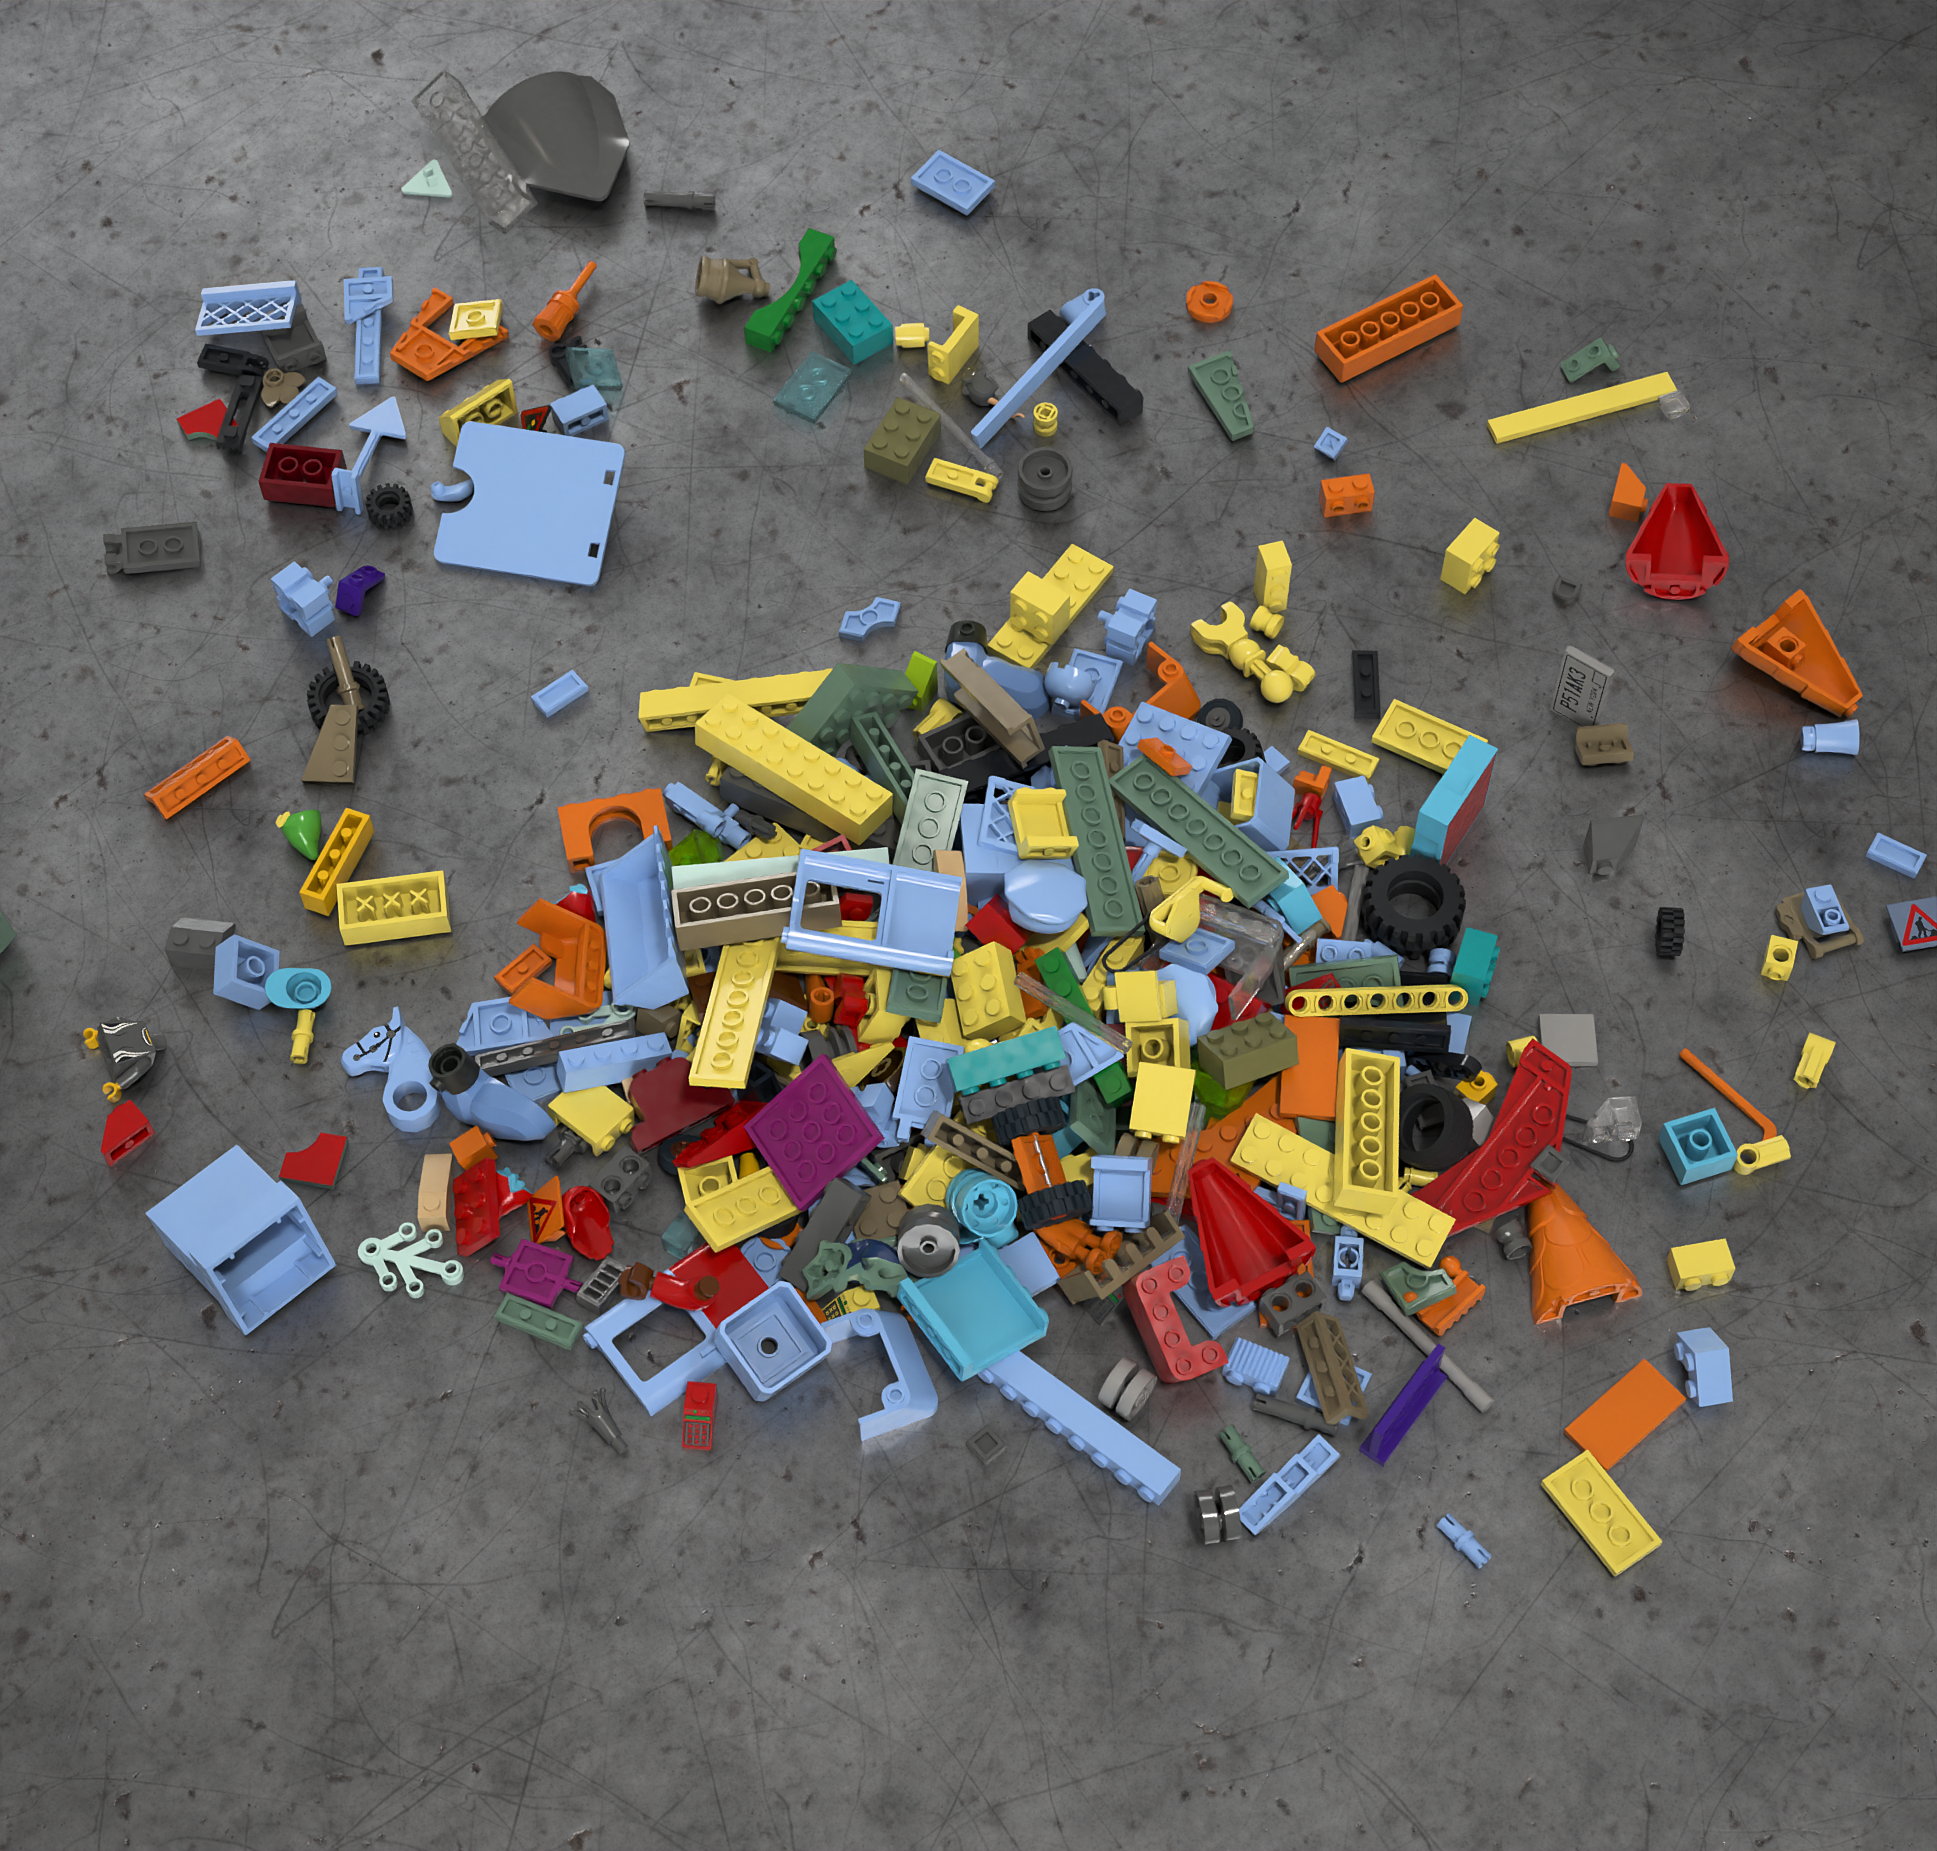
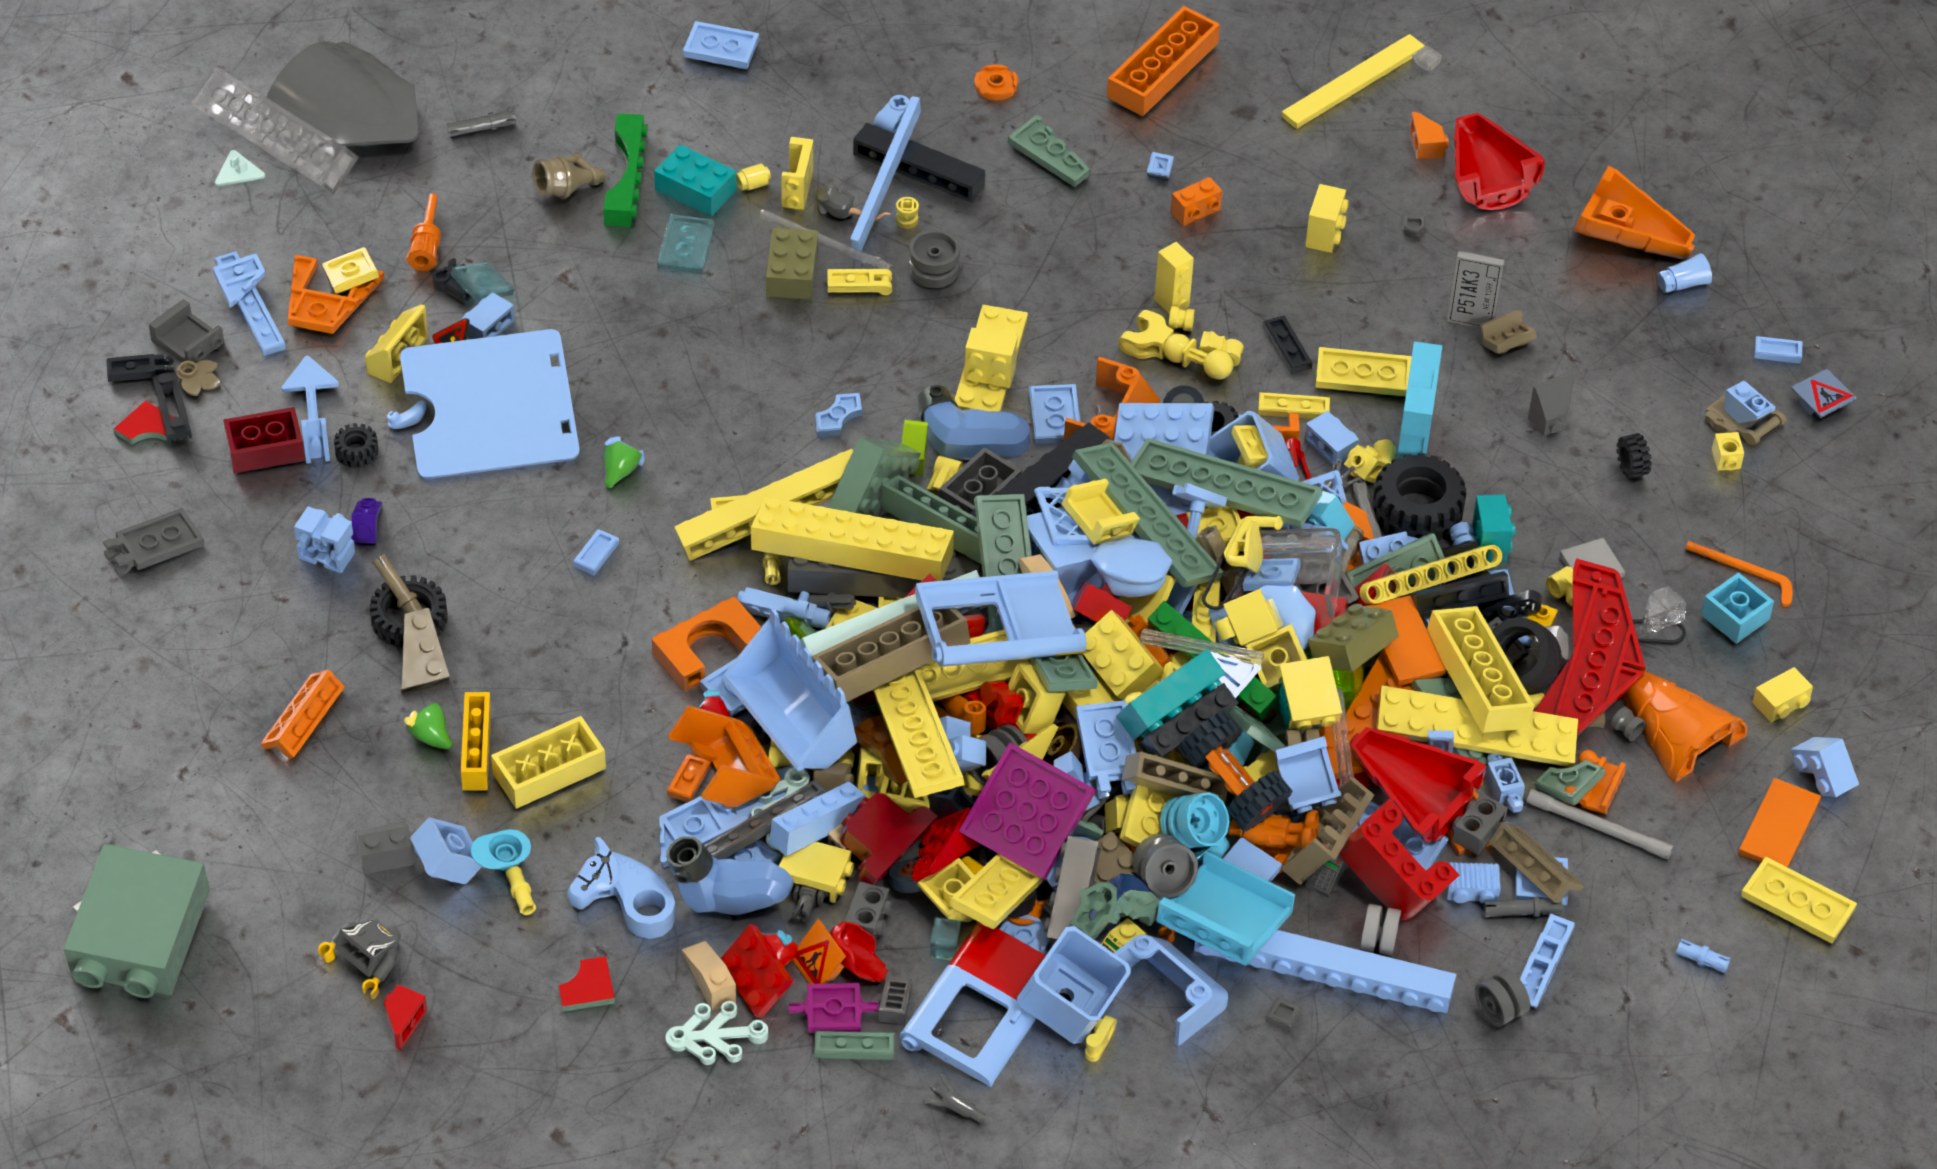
camera: 25 degrees left, 10 degrees down
light blue piece [146,1145,336,1336] -> none
light blue fence [195,280,302,336] -> none
light blue plate [251,377,338,452] -> none
orange brick [449,1125,498,1171] -> none
piece [618,1262,720,1311] -> none
red slope [682,1381,719,1451] -> none
dark tan piece [939,648,1045,769] -> none
light blue cylinder [1045,662,1097,709] -> none
light blue brick [1097,589,1157,666] -> none
orange plate [1137,737,1193,777] -> none
sand green pin [1218,1424,1266,1483] -> none
dark purple fence [1359,1343,1447,1467] -> none
dark grey tile [1531,1144,1571,1185] -> none
sand green bracket [1560,337,1621,383] -> none
light yellow piece [1733,1135,1791,1175] -> none
light yellow piece [1793,1032,1836,1089] -> none
none -> bright green hat [604,437,645,488]
none -> light yellow plate [1085,1015,1117,1062]

